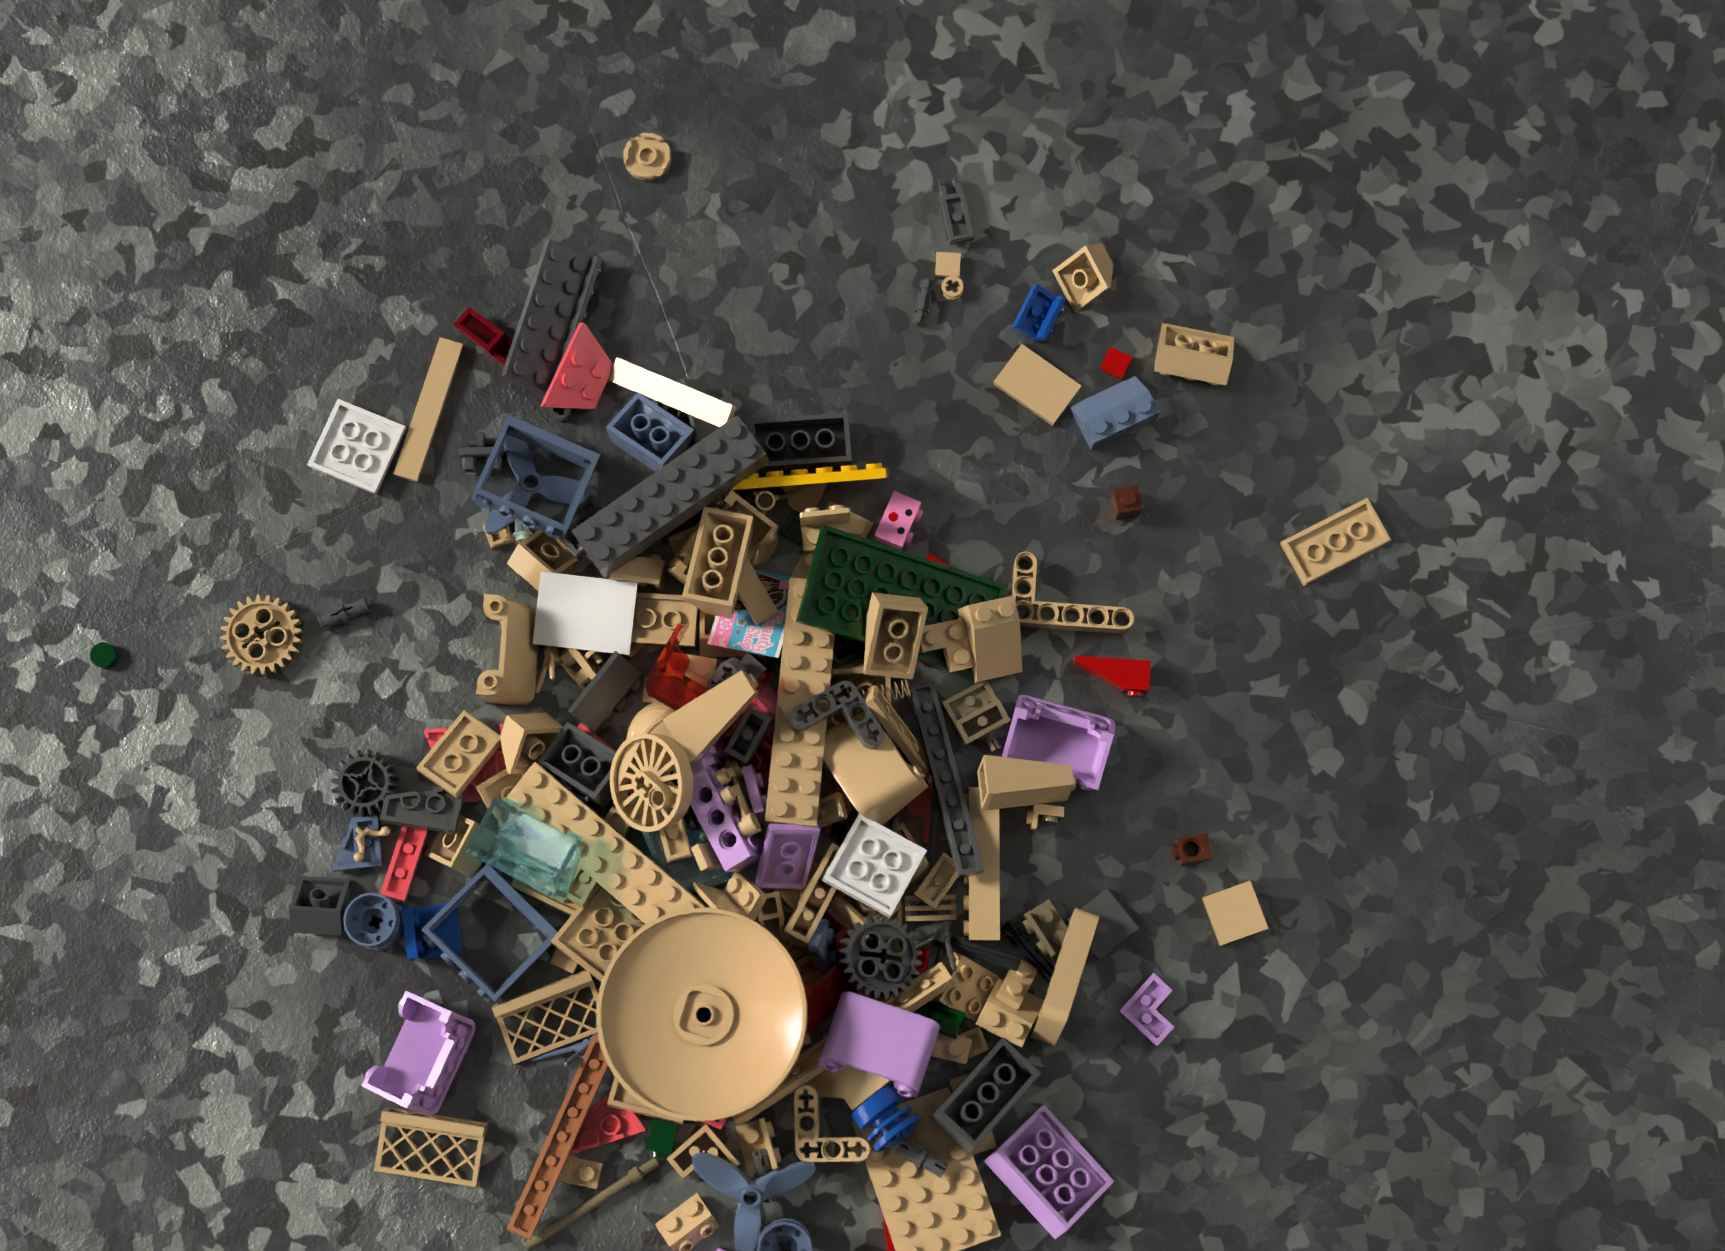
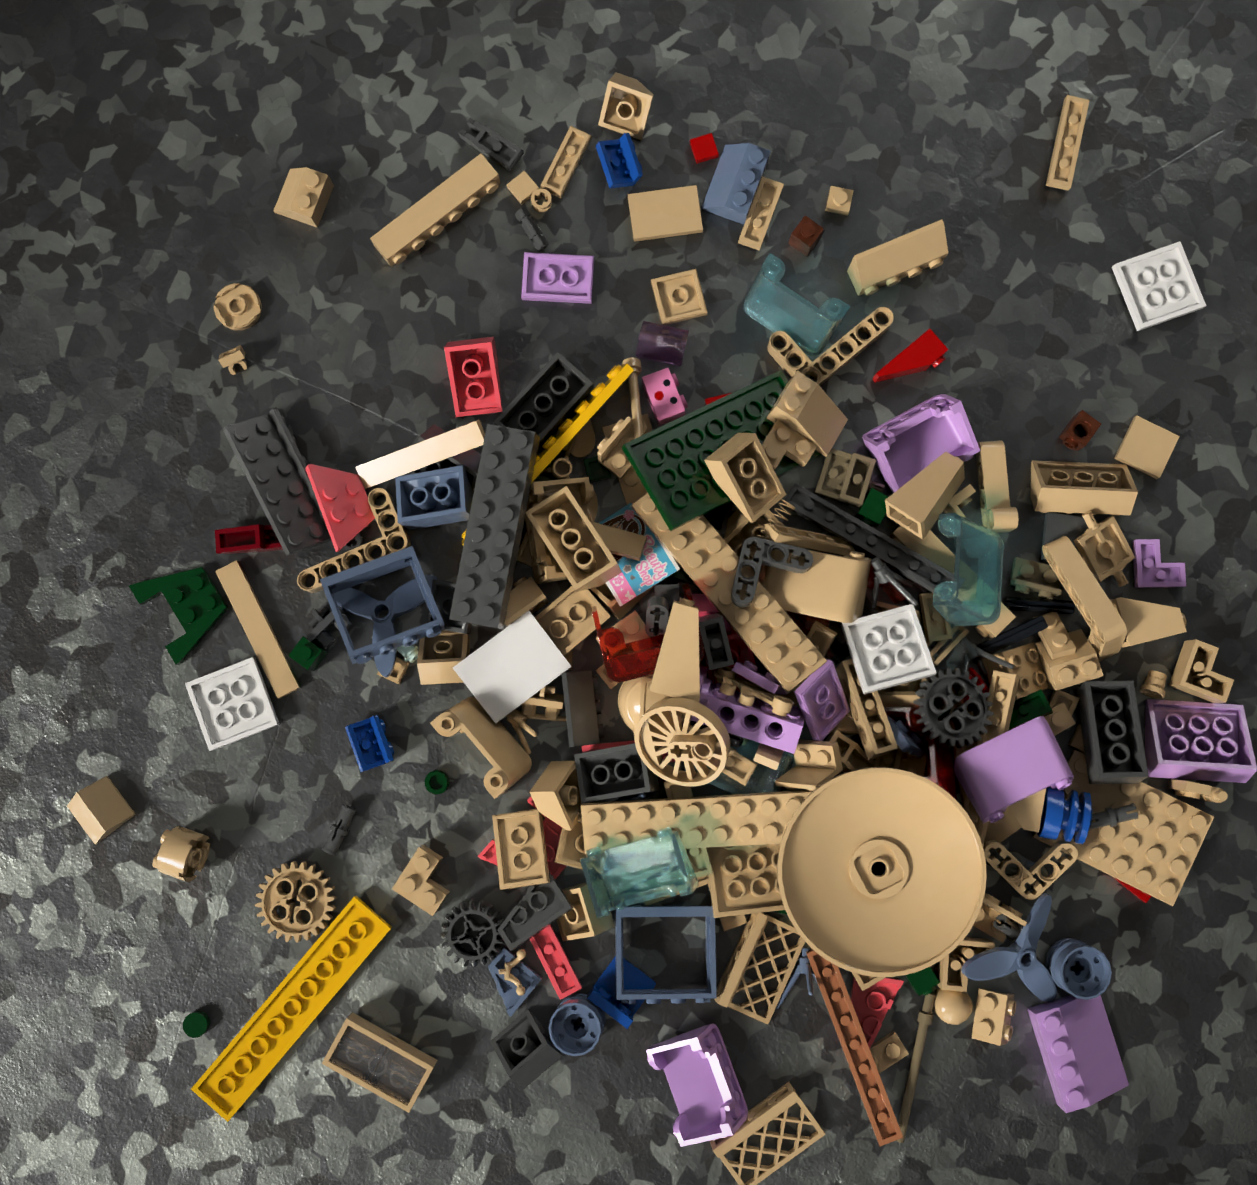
camera: 40 degrees left, 5 degrees up
tan slope [1154,323,1234,385] -> none
tan tile [1280,498,1392,586] -> none
none -> tan slope [67,776,136,845]
none -> dark green wing [129,567,228,665]
none -> tan brick [152,826,210,882]
none -> yellow plate [191,896,392,1122]
none -> tan tile [218,345,247,375]
none -> tan slope [274,167,334,228]
none -> dark green brick [288,636,328,671]
none -> tan beam [297,488,411,593]
none -> brick [322,1012,438,1113]
none -> blue bracket [345,715,394,772]
none -> tan brick [370,153,501,267]
none -> tan brick [392,845,450,916]
none -> dark green tile [425,770,450,795]
none -> coral slope [444,336,503,417]
none -> lavender tile [521,252,594,304]
none -> tan tile [540,126,592,199]
none -> tan piece [622,357,644,439]
none -> clear purple panel [636,321,689,366]
none -> tan tile [651,269,708,326]
none -> tan plate [738,176,784,251]
none -> clear light blue windscreen [743,253,851,356]
none -> tan plate [825,186,854,216]
none -> tan slope [847,219,948,296]
none -> dark green brick [855,488,889,527]
none -> dark grey plant [870,557,918,608]
none -> clear light blue windscreen [933,513,1004,626]
none -> tan hair [933,988,973,1025]
none -> tan beam [976,440,1019,533]
none -> tan slope [1030,460,1138,516]
none -> tan plate [1046,95,1090,191]
none -> tan plate [1073,511,1135,587]
none -> tan slope [1110,597,1187,648]
none -> white plate [1112,241,1206,331]
none -> tan piece [1140,670,1167,699]
none -> tan plate [1167,779,1228,803]
none -> tan brick [1169,639,1234,703]

